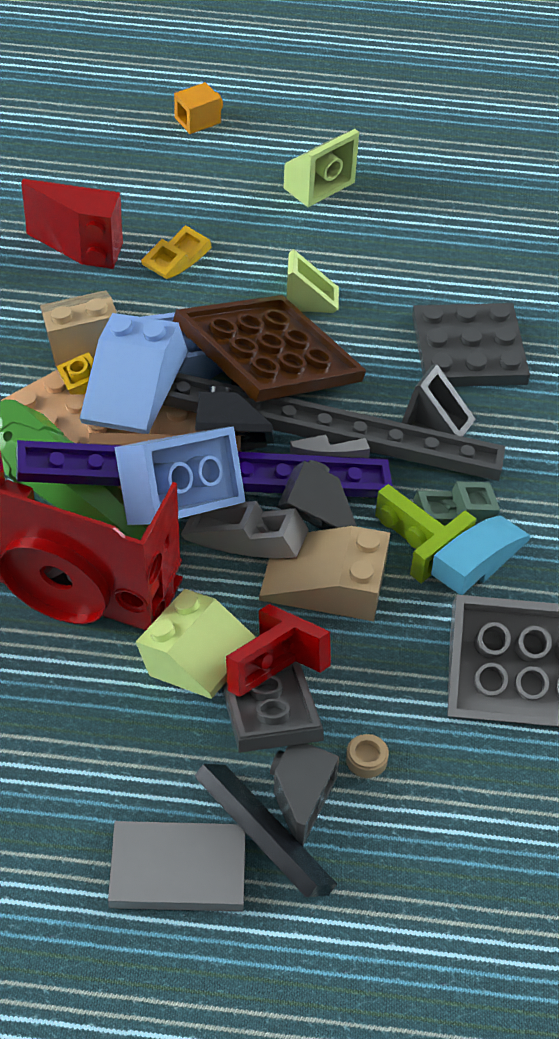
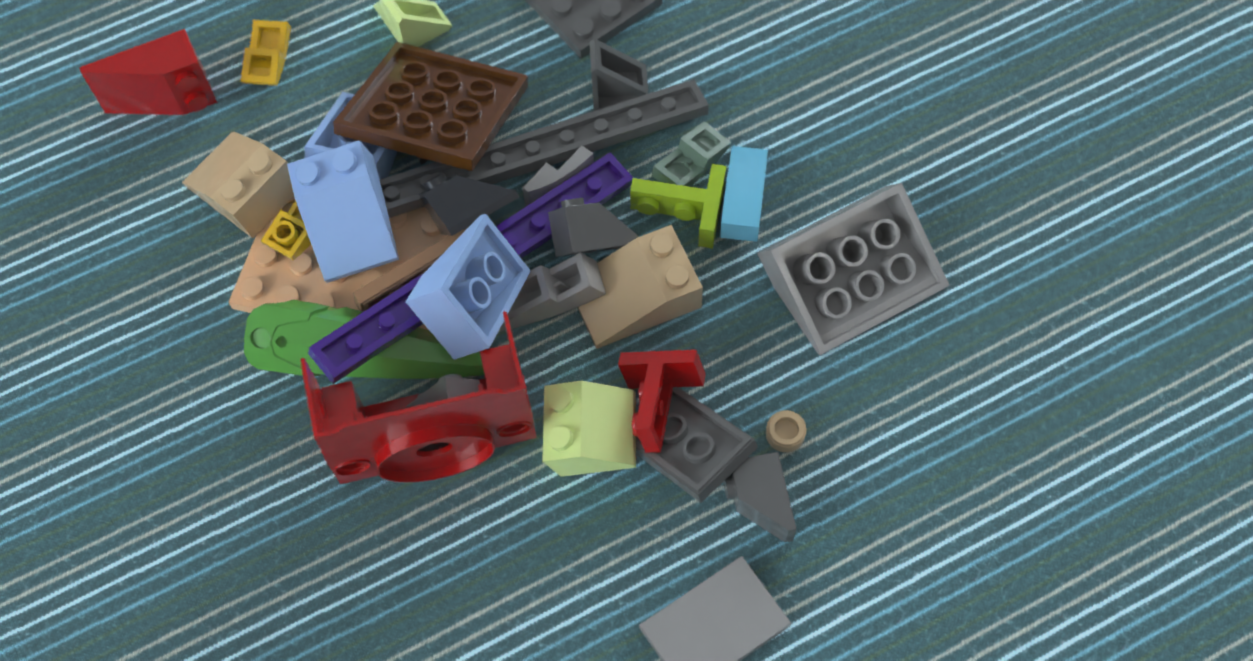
camera: 30 degrees left, 15 degrees up
black tile [195,764,337,897] -> none

